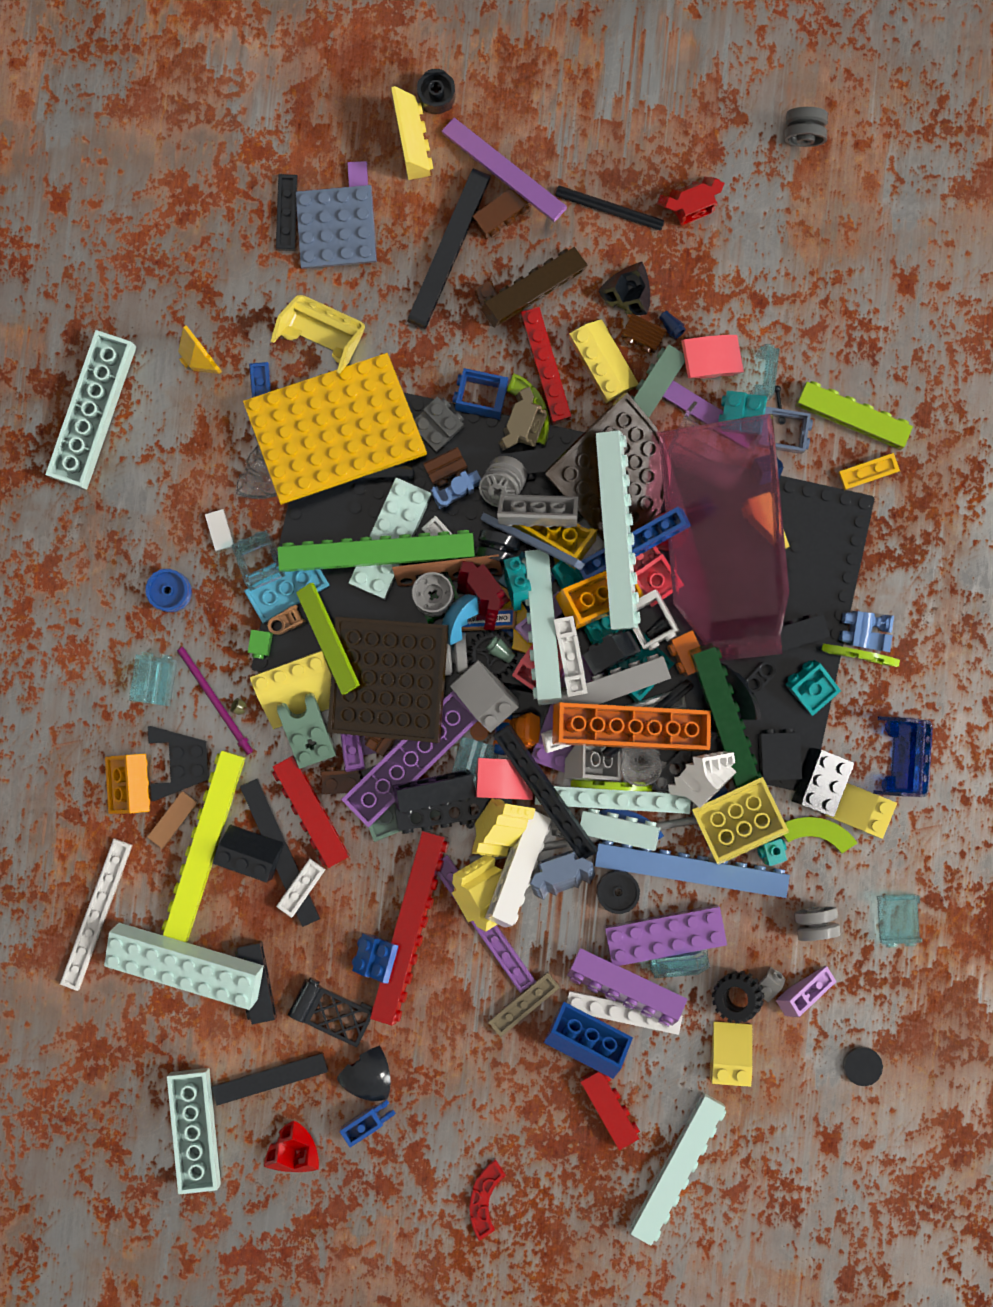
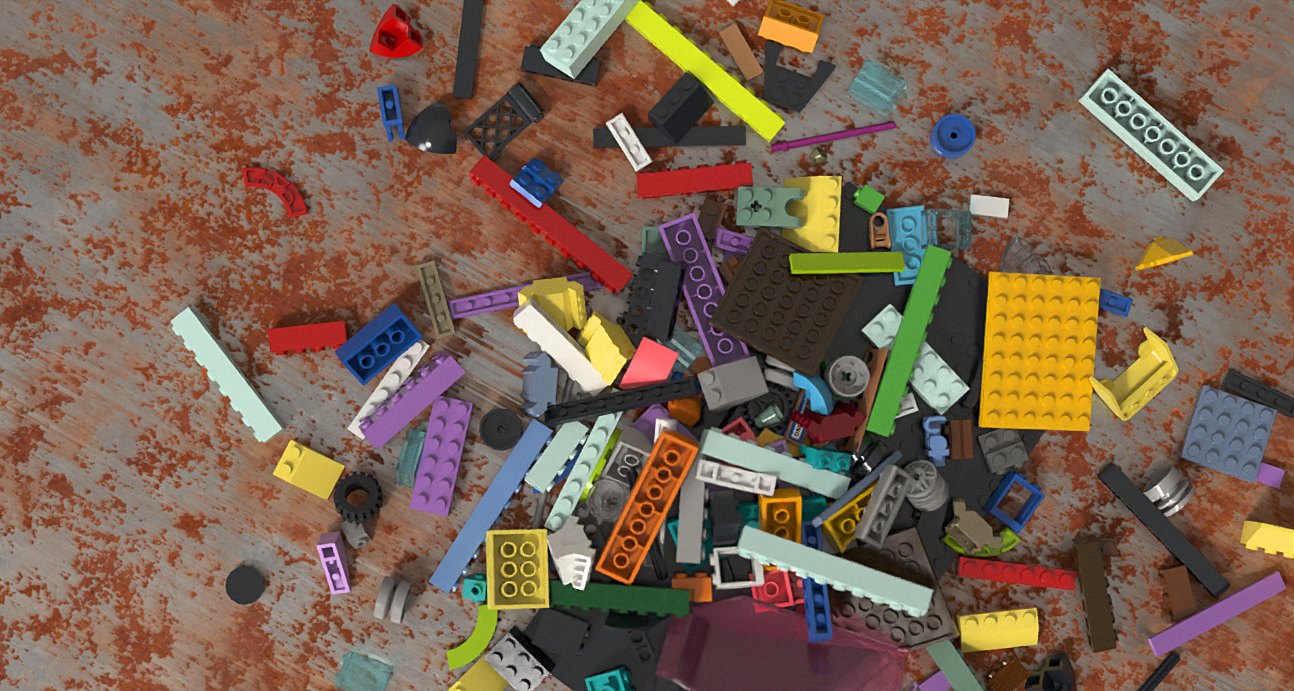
camera: 110 degrees right, 0 degrees up
none -> light grey wheel [1142,465,1196,517]

